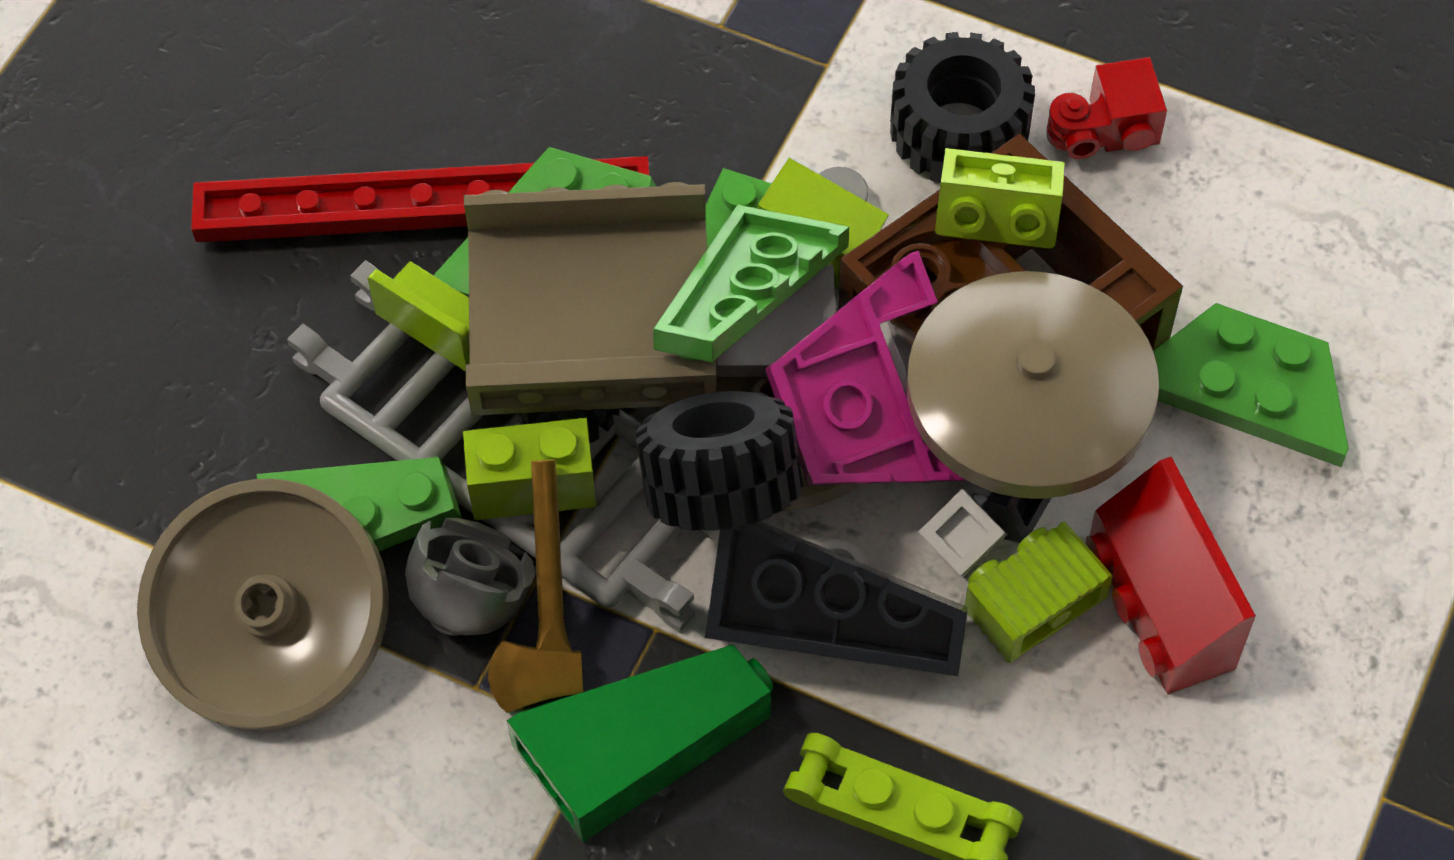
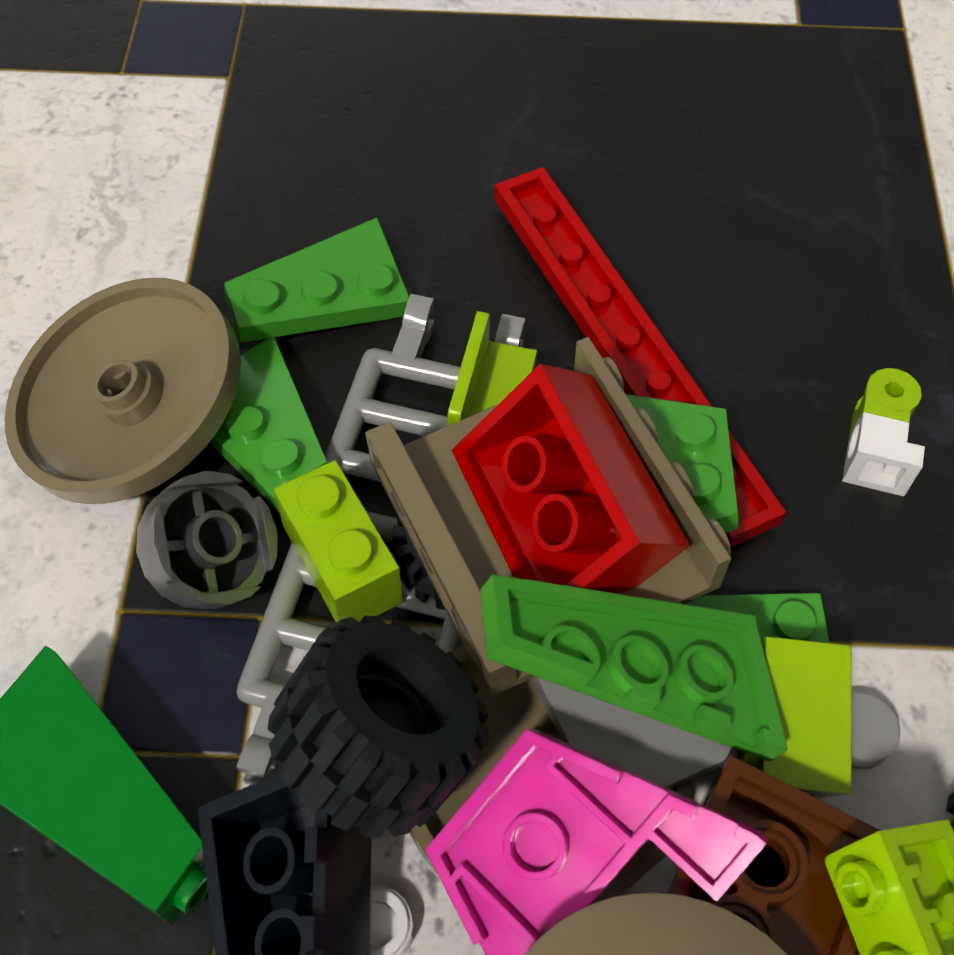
camera: 65 degrees right, 0 degrees up
pearl gold piece [488,459,583,713] -> none
none -> bright green wing [224,218,409,343]
none -> red slope [451,363,690,594]
none -> white leg [842,368,925,497]

